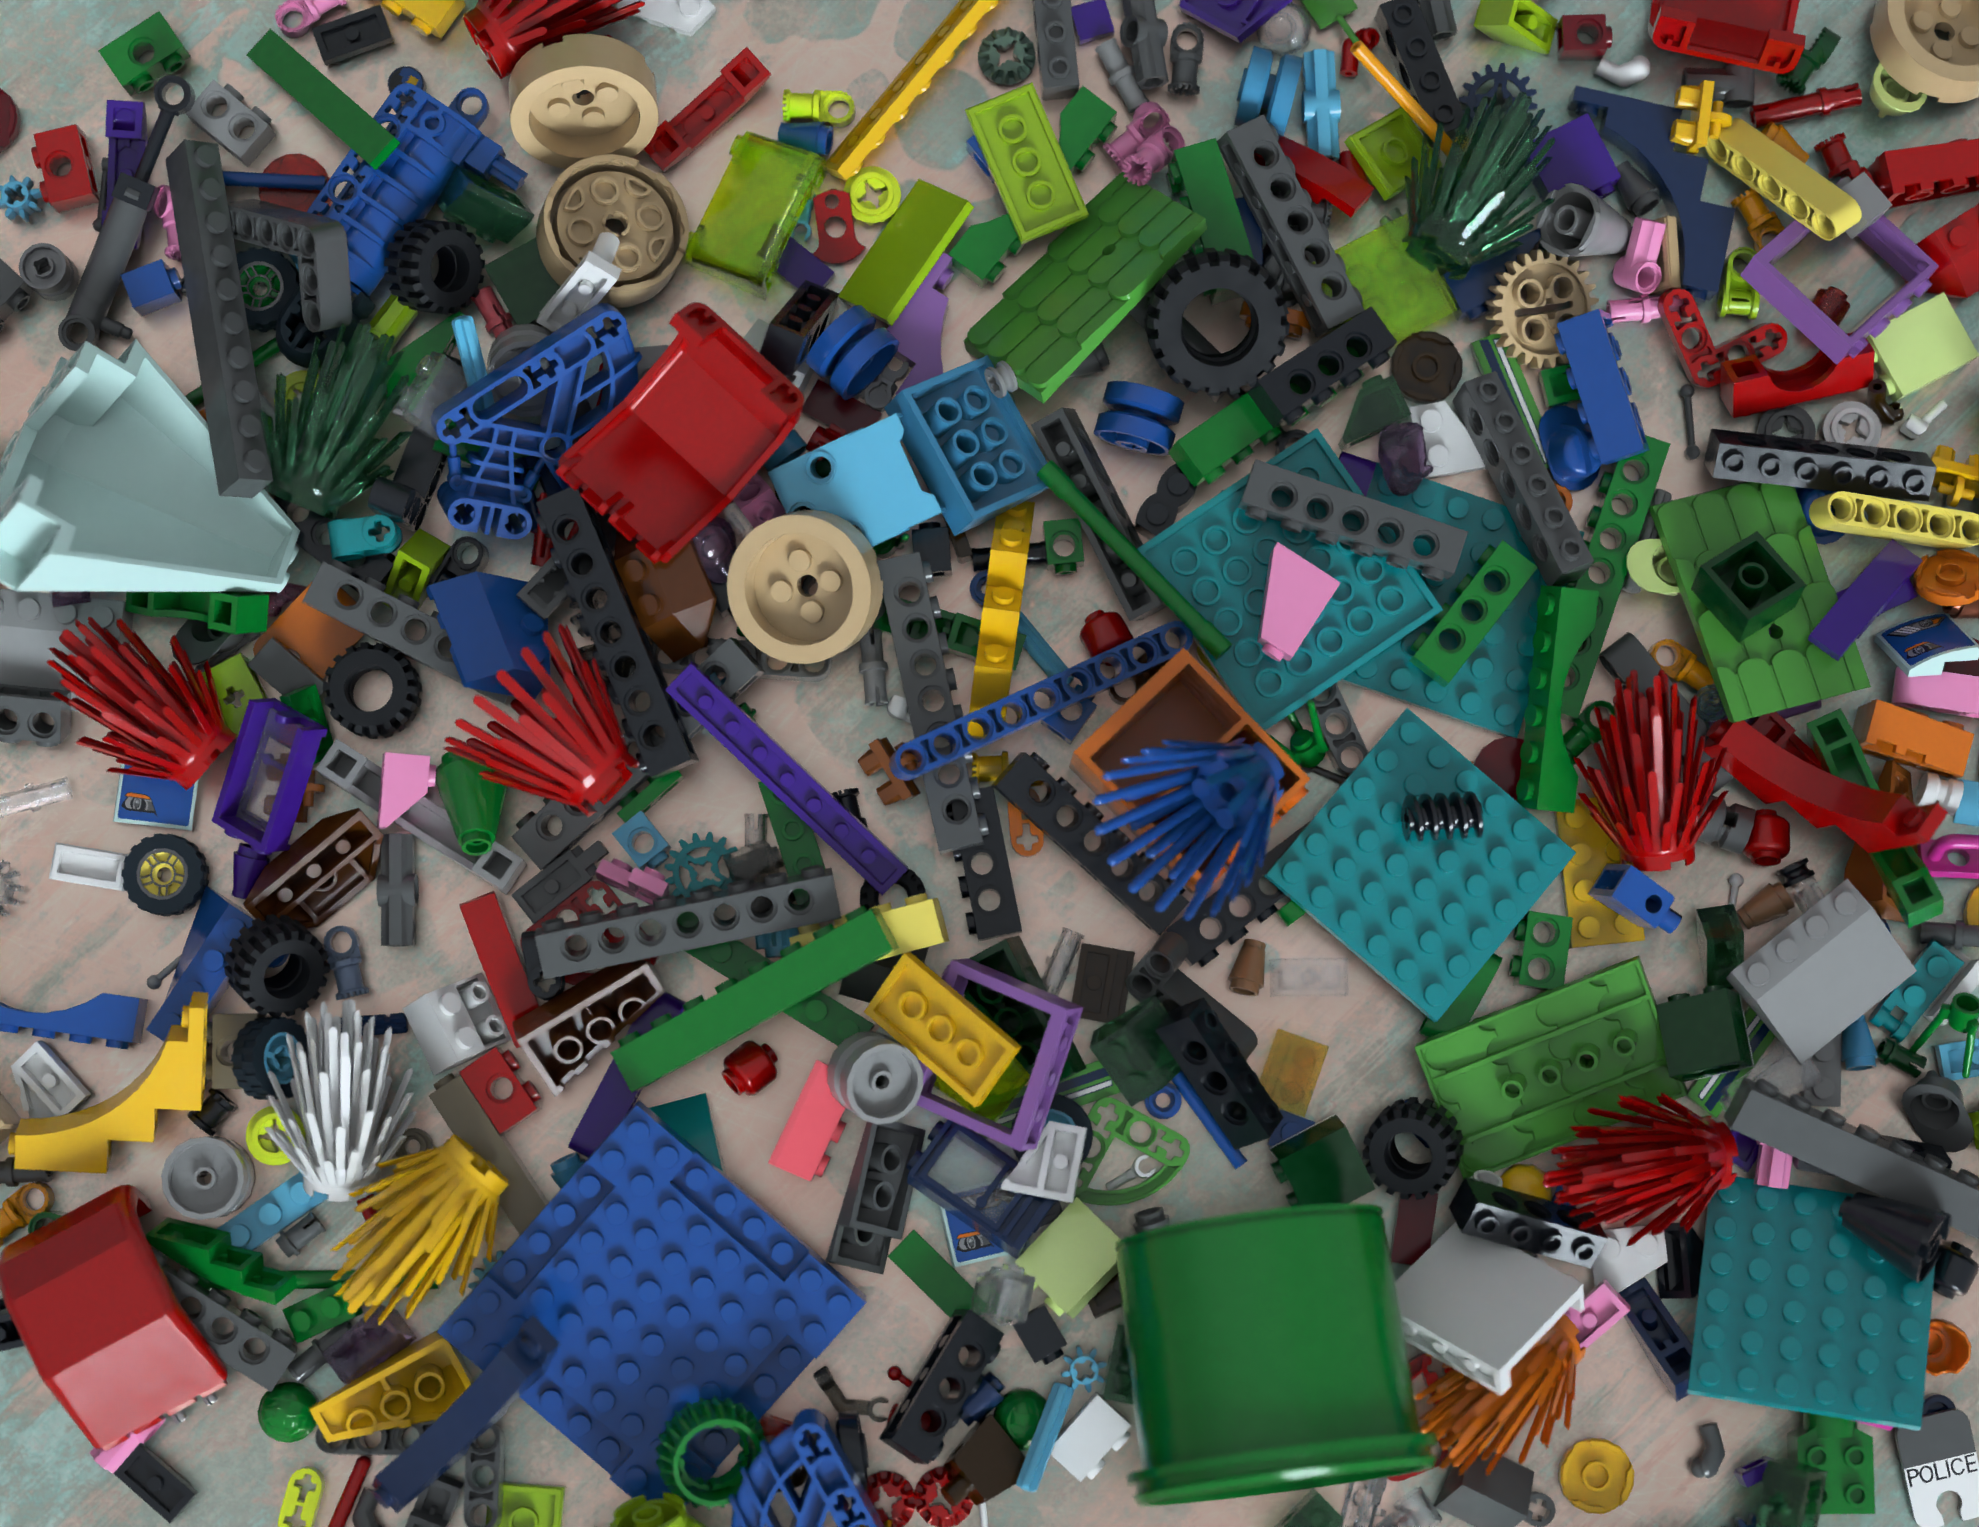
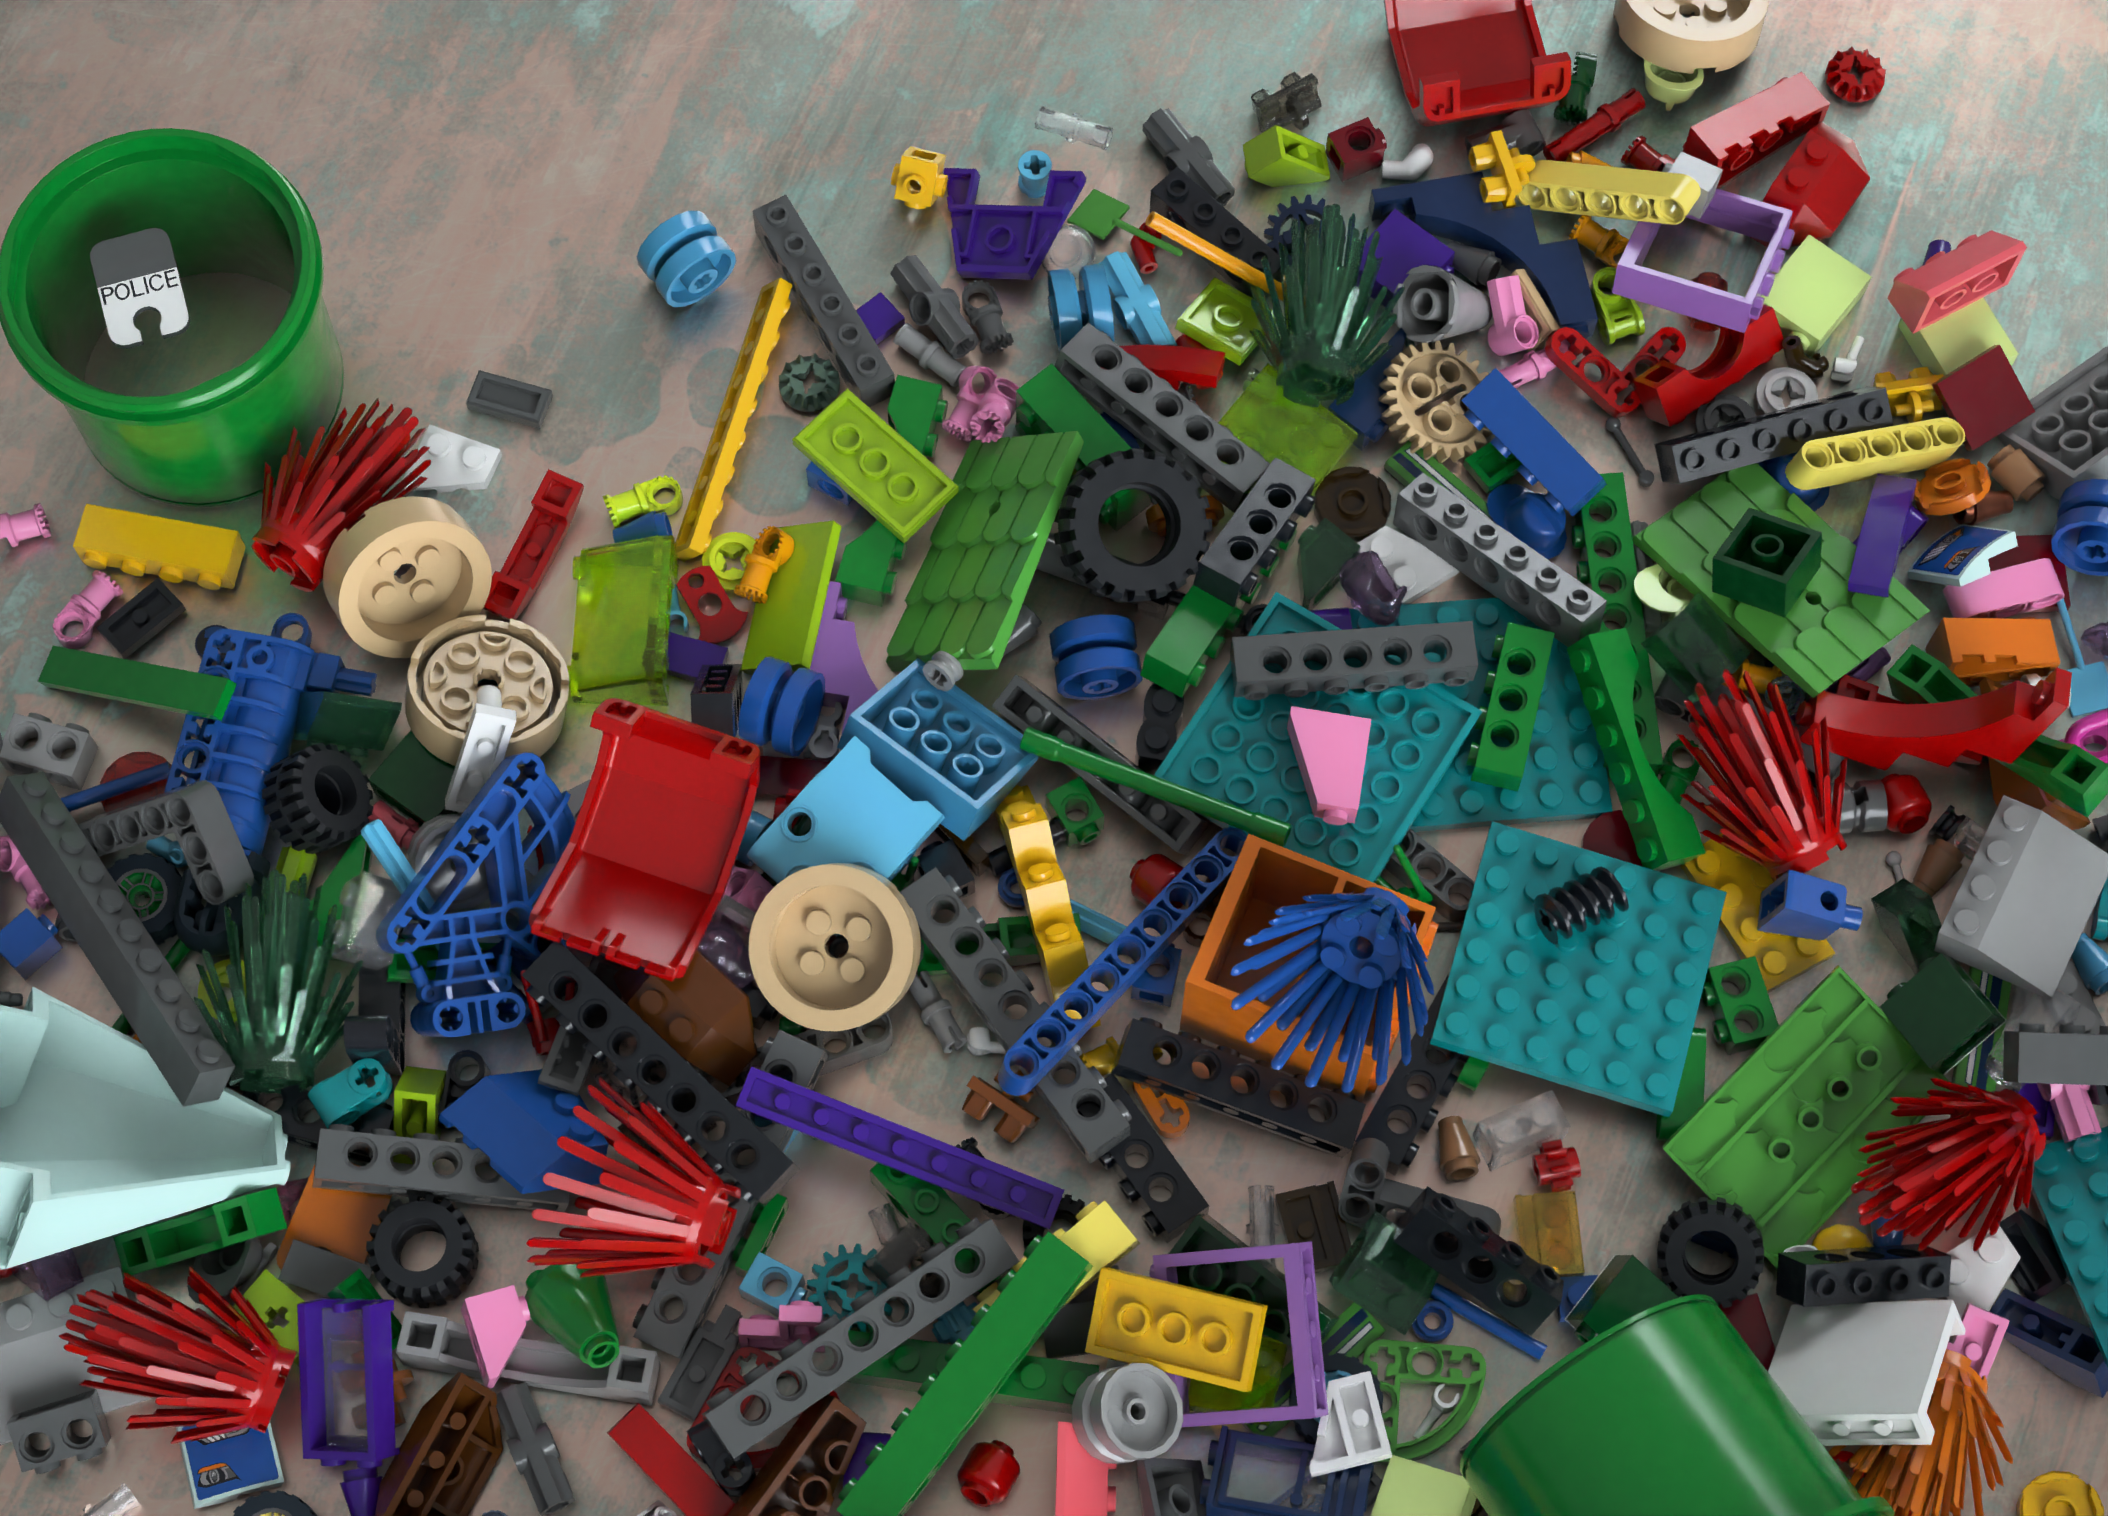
camera: 20 degrees left, 15 degrees down
none -> light orange connector [734,526,795,604]
none -> red gear [1532,1139,1581,1194]
none -> clear green slope [1641,593,1750,703]

